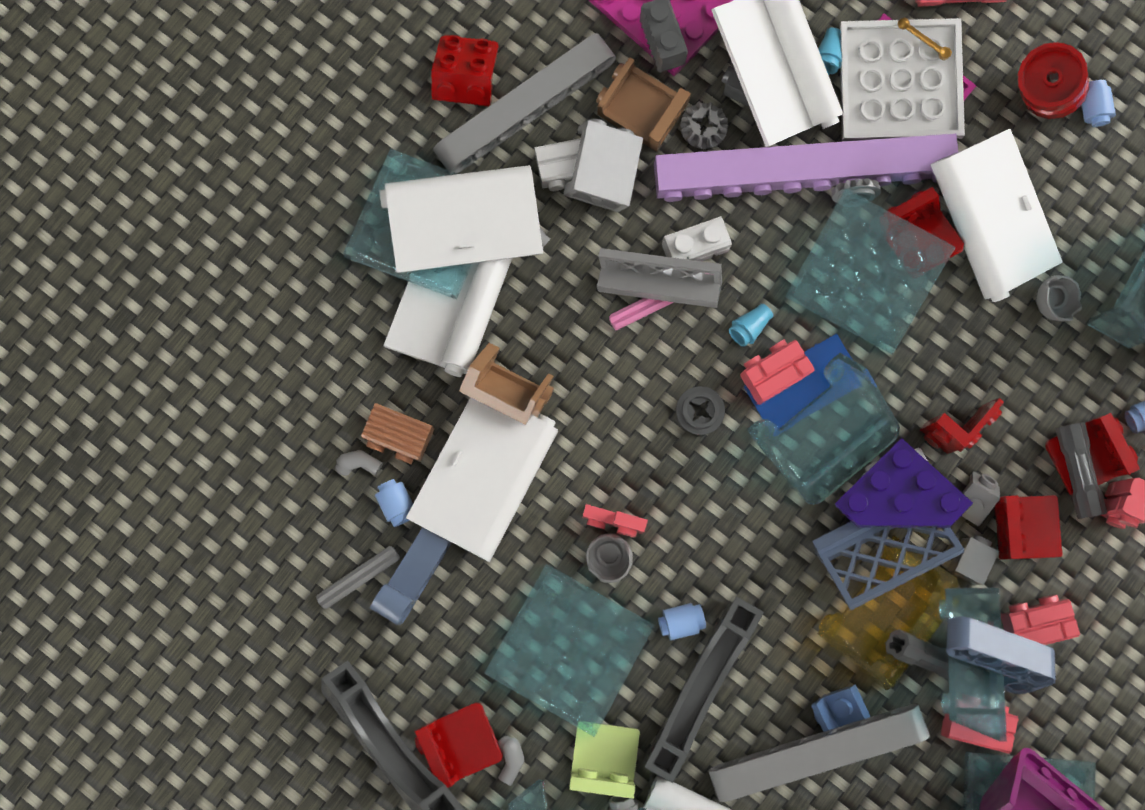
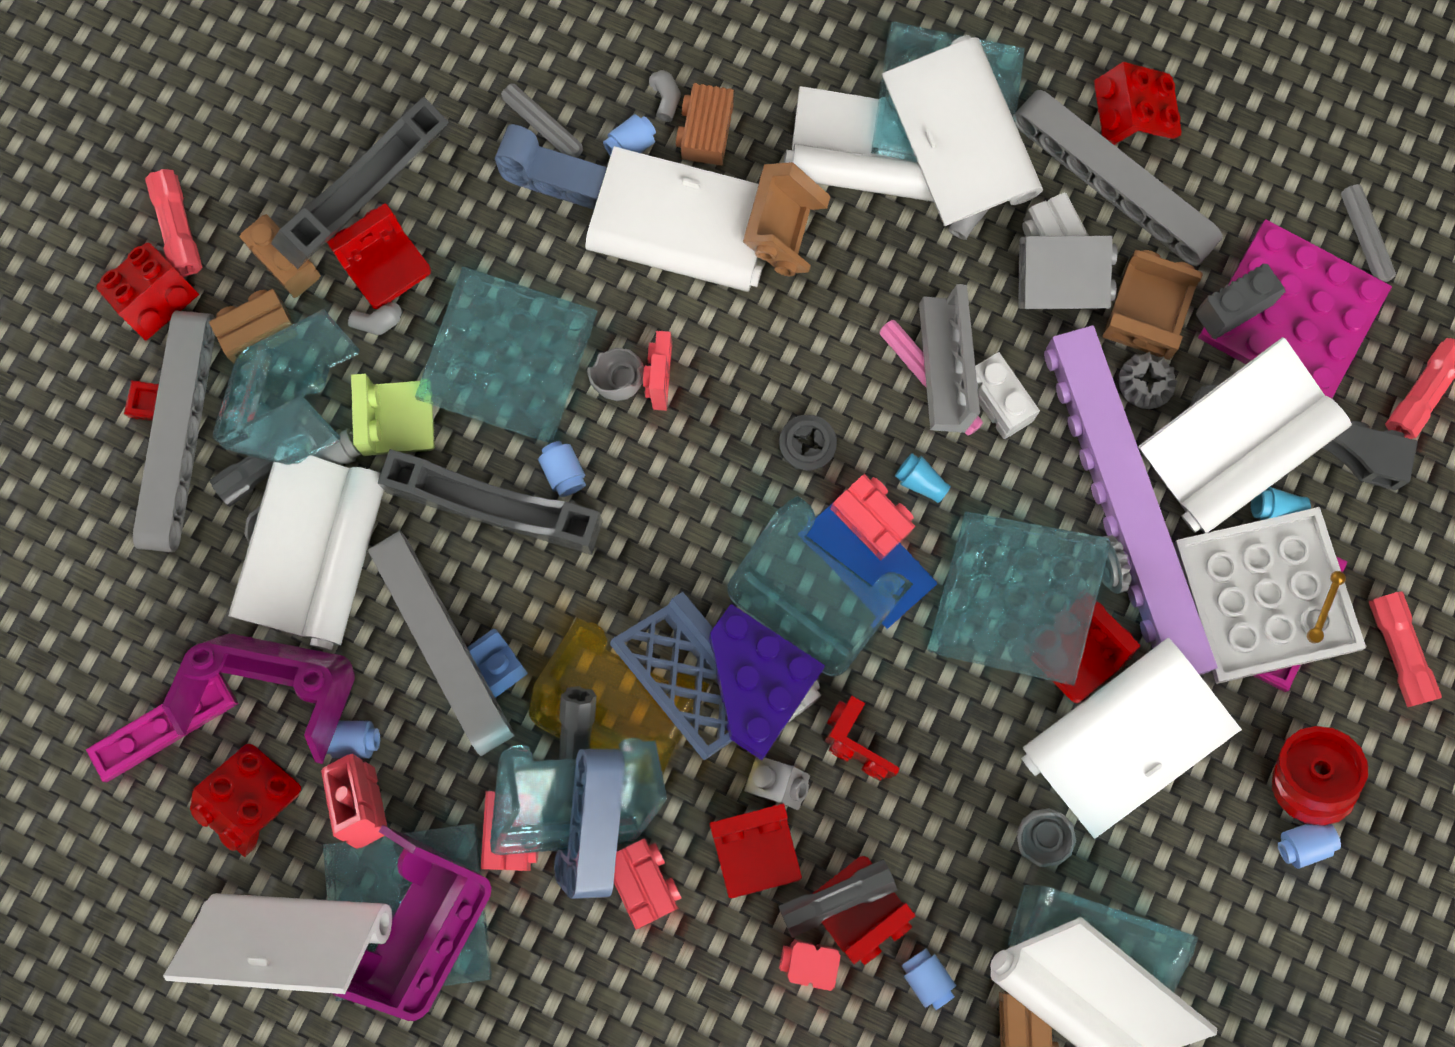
camera: 80 degrees right, 5 degrees down
light grey brick [947,535,999,585] -> none

